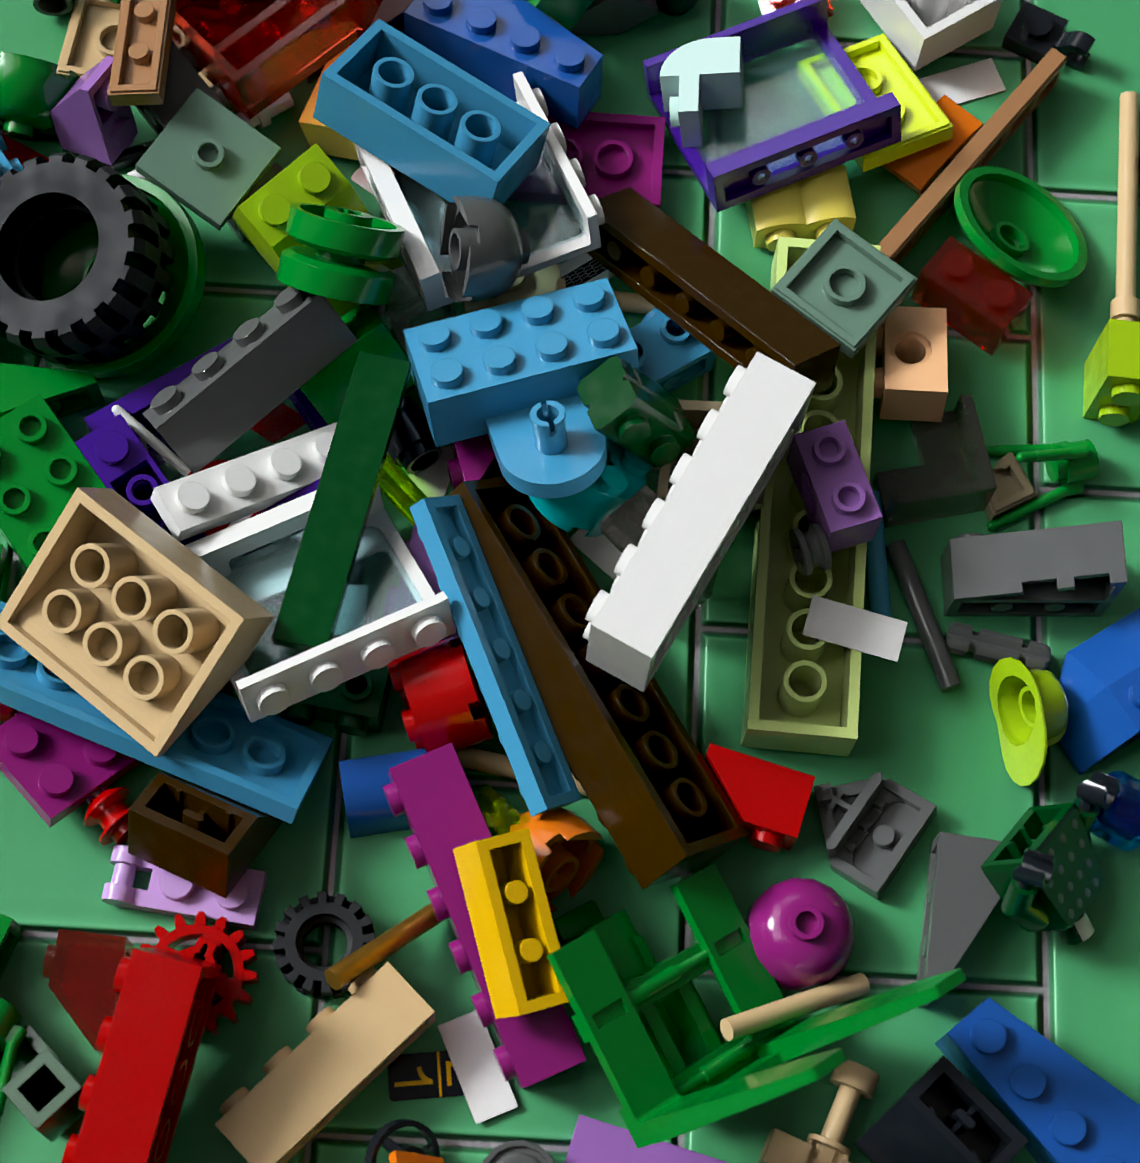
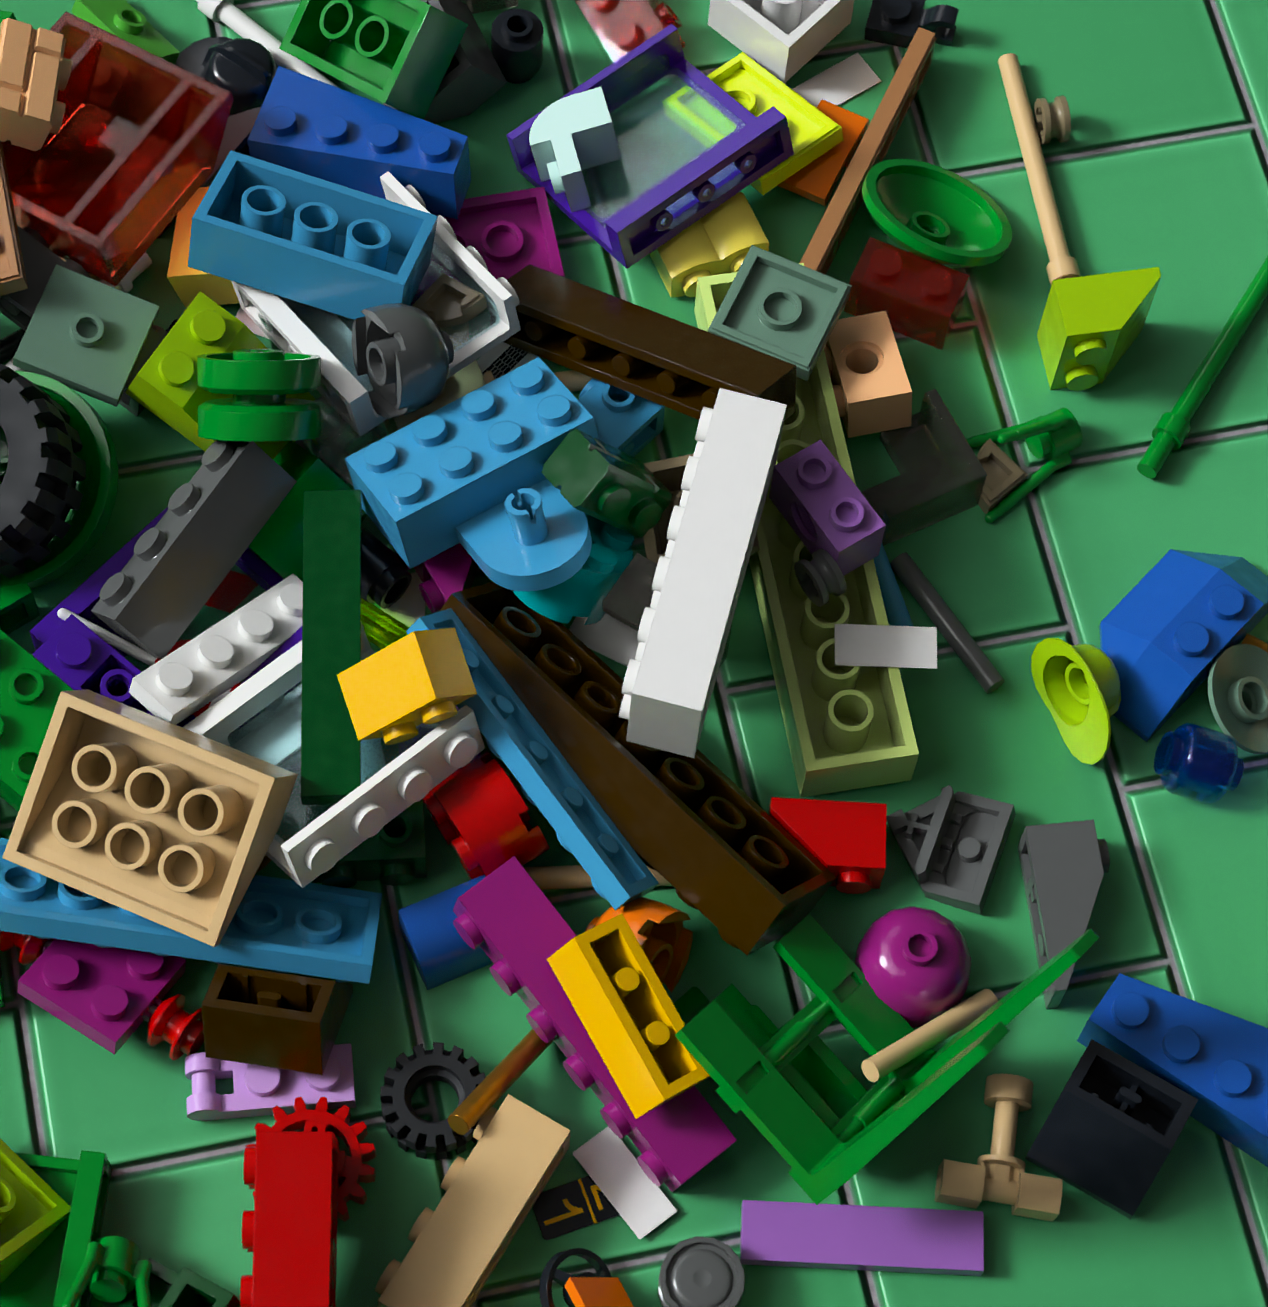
camera: 15 degrees left, 5 degrees down
clear red slope [43,929,135,1056] -> none
clear neon green axle [475,784,520,835] -> none
dark grey wedge [941,520,1128,617] -> none
dark grey axle [945,622,1051,670] -> none
dark green torso [980,771,1121,945] -> none
none -> yellow brick [337,628,477,745]
none -> dark tan tile [412,273,488,328]

